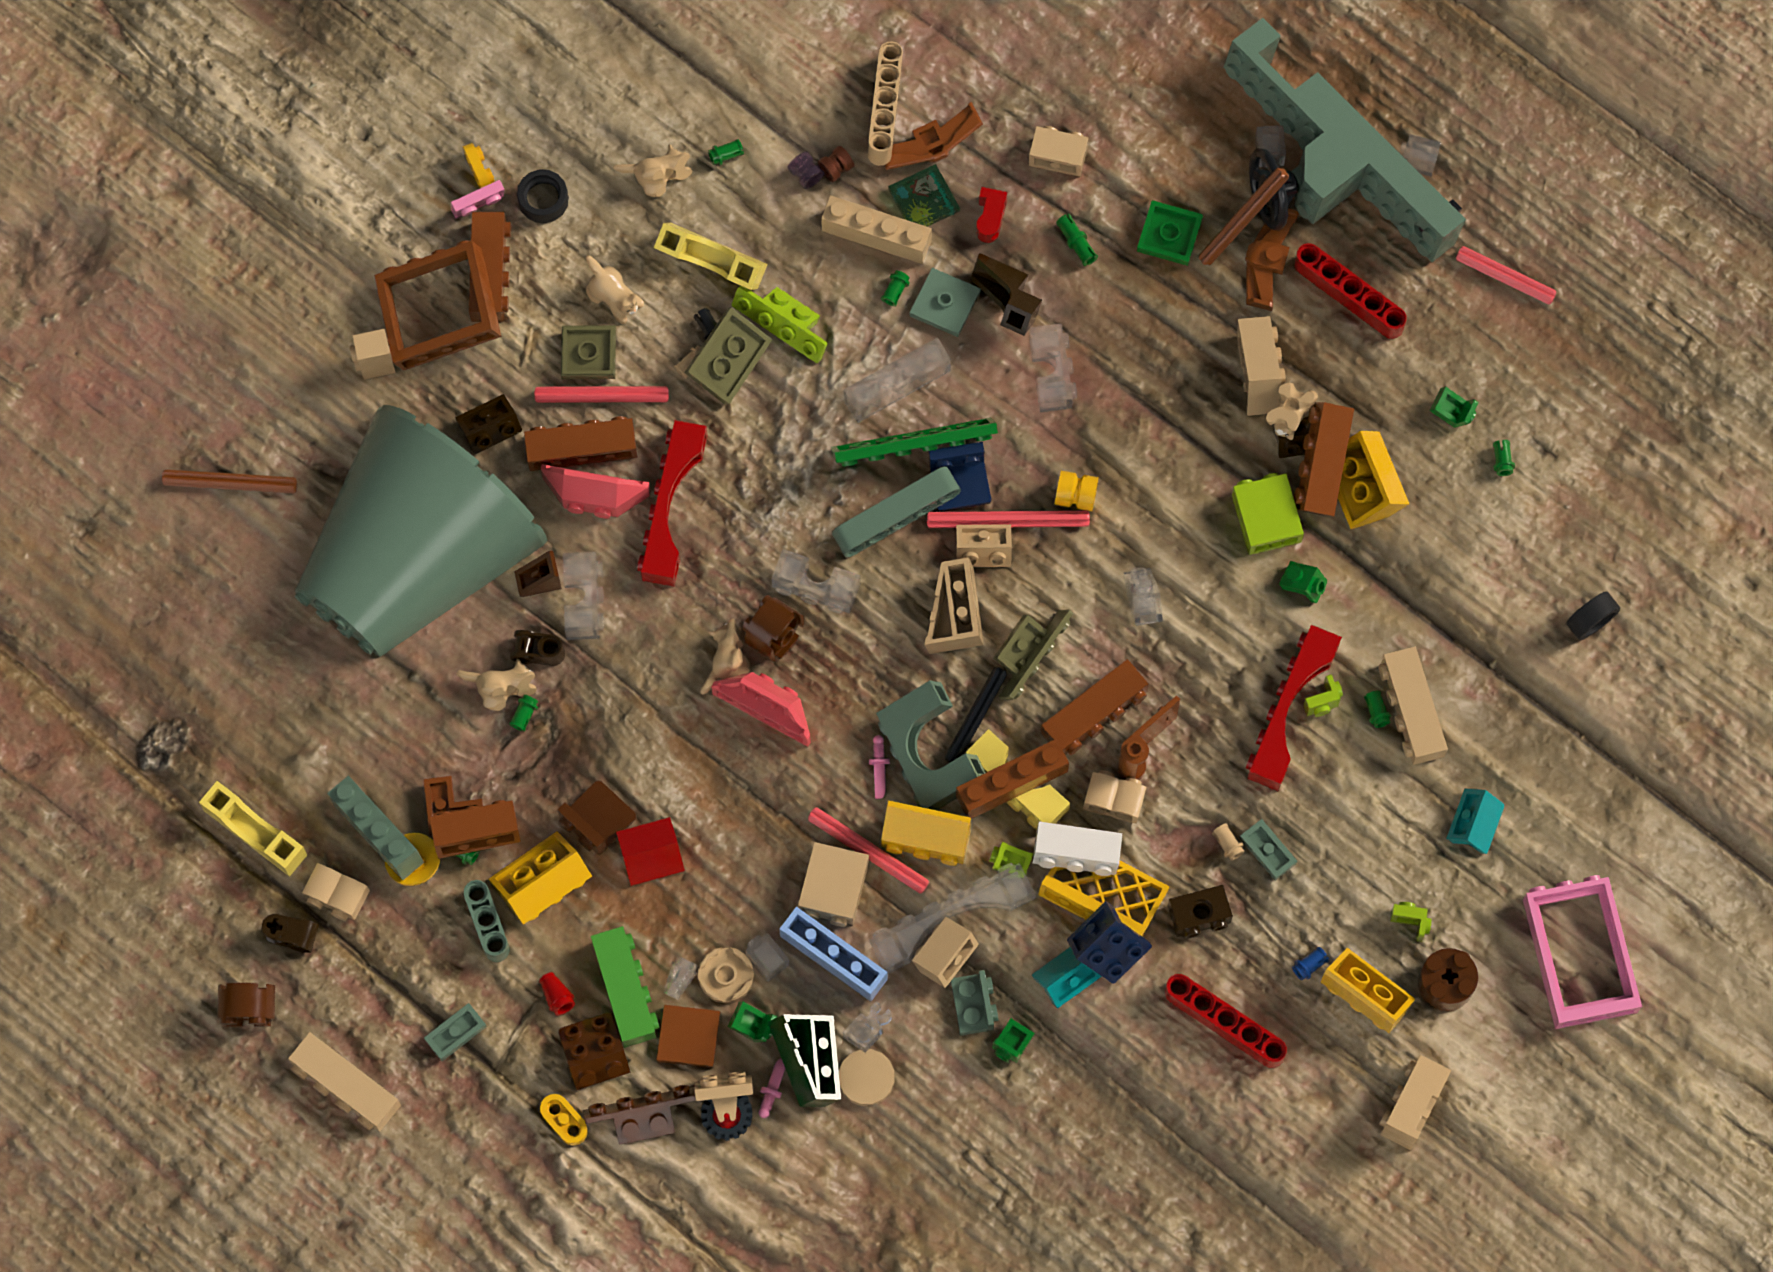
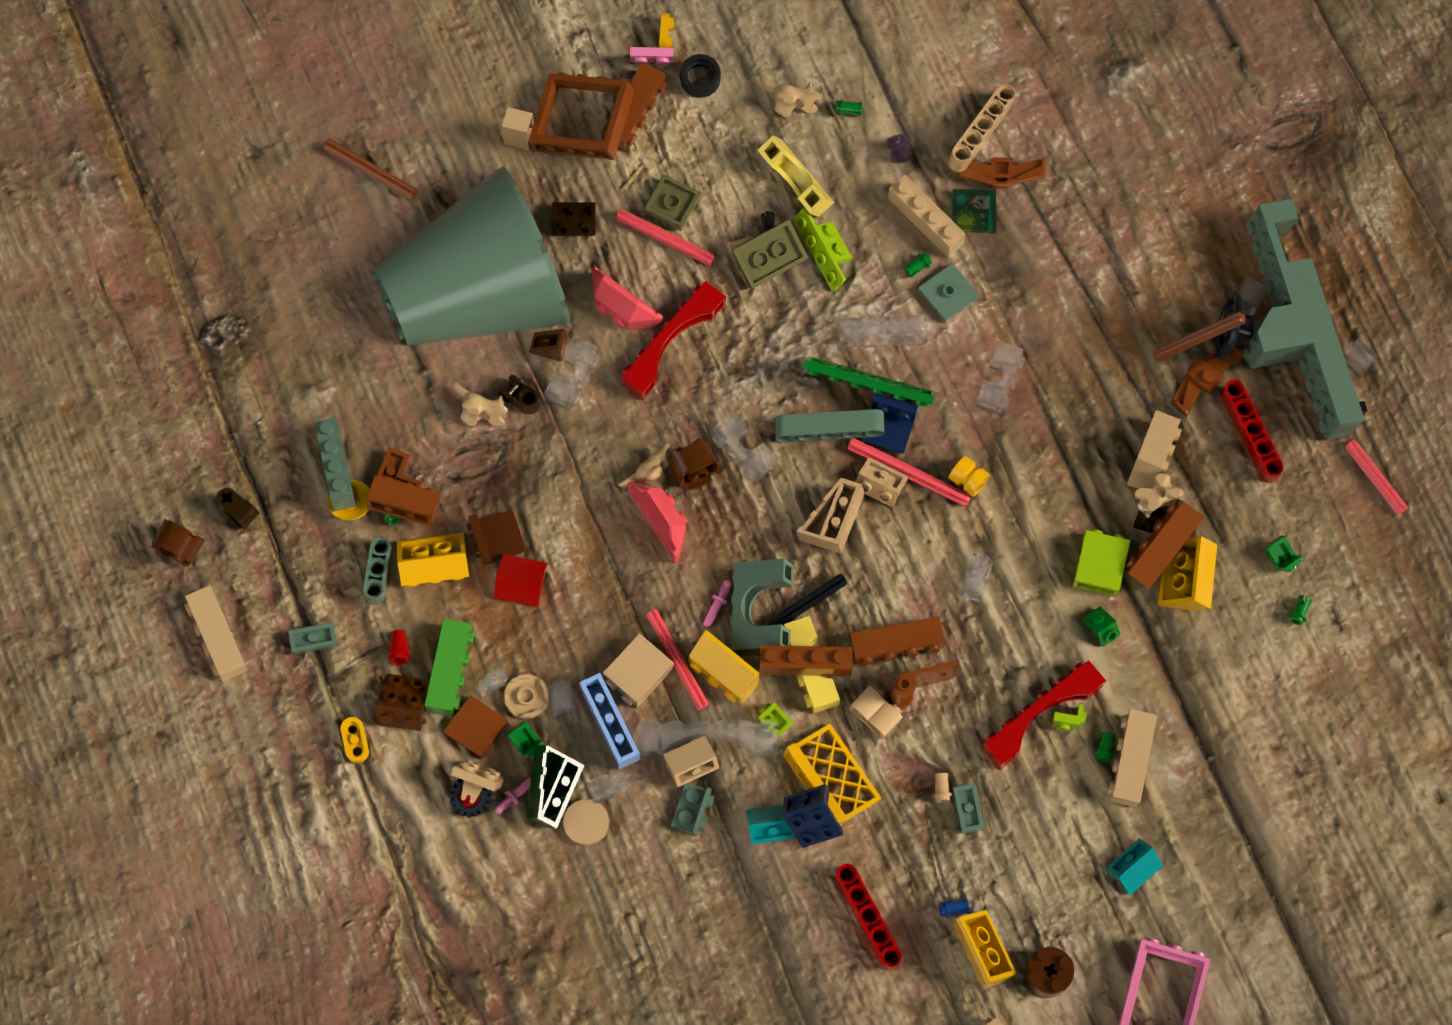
camera: 25 degrees right, 0 degrees up
light yellow arch [199,781,307,877] -> none
tan brick [302,863,370,921] -> none
green pin [509,694,538,732] -> none
dark orange brick [524,416,638,471] -> none
reddish brown bracket [583,1085,696,1145] -> none
tan animal [586,255,644,324] -> none
copper wheel [817,145,855,183] -> none
dark brown arch [970,253,1042,336] -> none
red leg [976,187,1008,243] -> none
green bracket [992,1018,1035,1063] -> none
olive bracket [993,609,1073,700] -> none
tan brick [1029,126,1089,177] -> none
white brick [1032,822,1122,876] -> none
green pin [1056,214,1098,266] -> none
green plate [1137,200,1203,266] -> none
dark brown brick [1168,885,1233,939] -> none
lime bracket [1390,902,1432,942] -> none
black tyre [1566,592,1620,640] -> none

